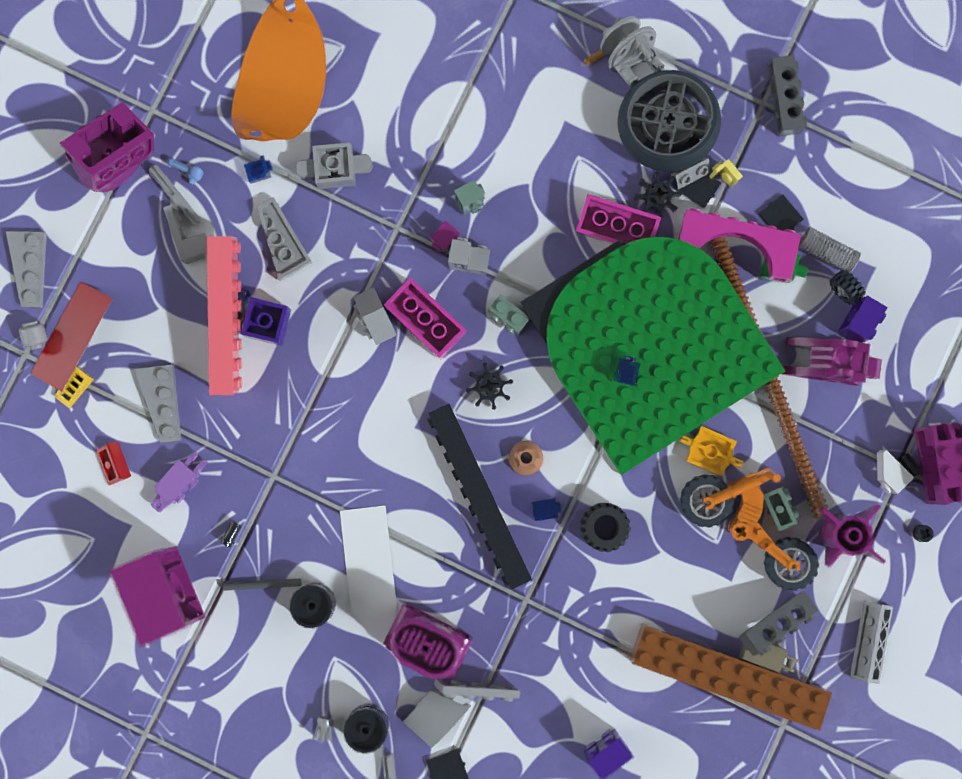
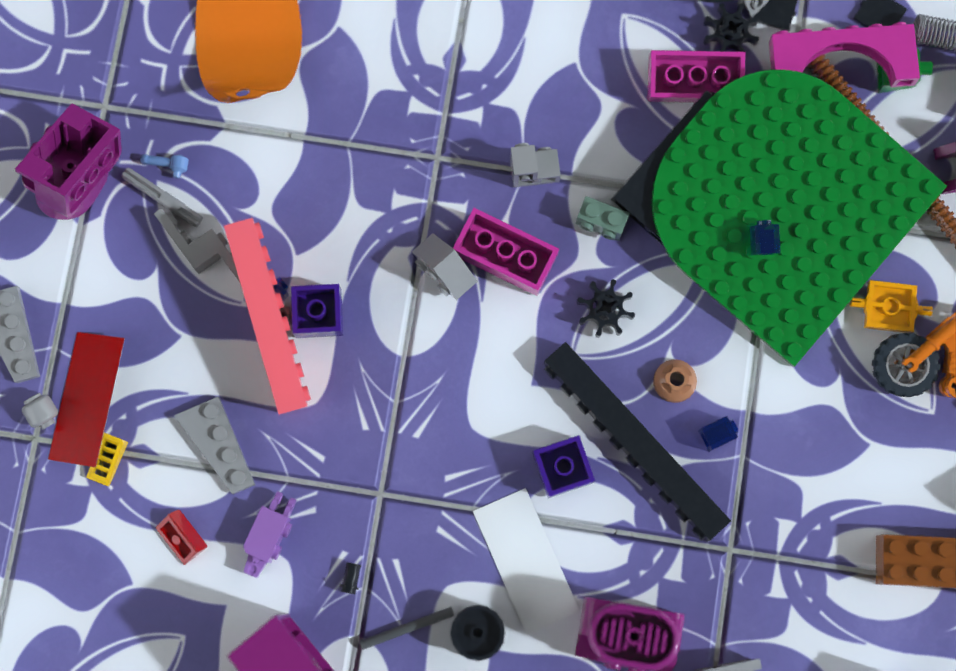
camera: 15 degrees left, 5 degrees down
clear blue bracket [244,155,273,184] -> none
light grey wing [257,197,312,281] -> none
light grey brick [296,142,373,189] -> none
magenta brick [431,221,460,254] -> none
sand green brick [454,180,485,216] -> none
black tyre [580,503,631,552] -> none
none -> dark purple brick [532,435,595,499]

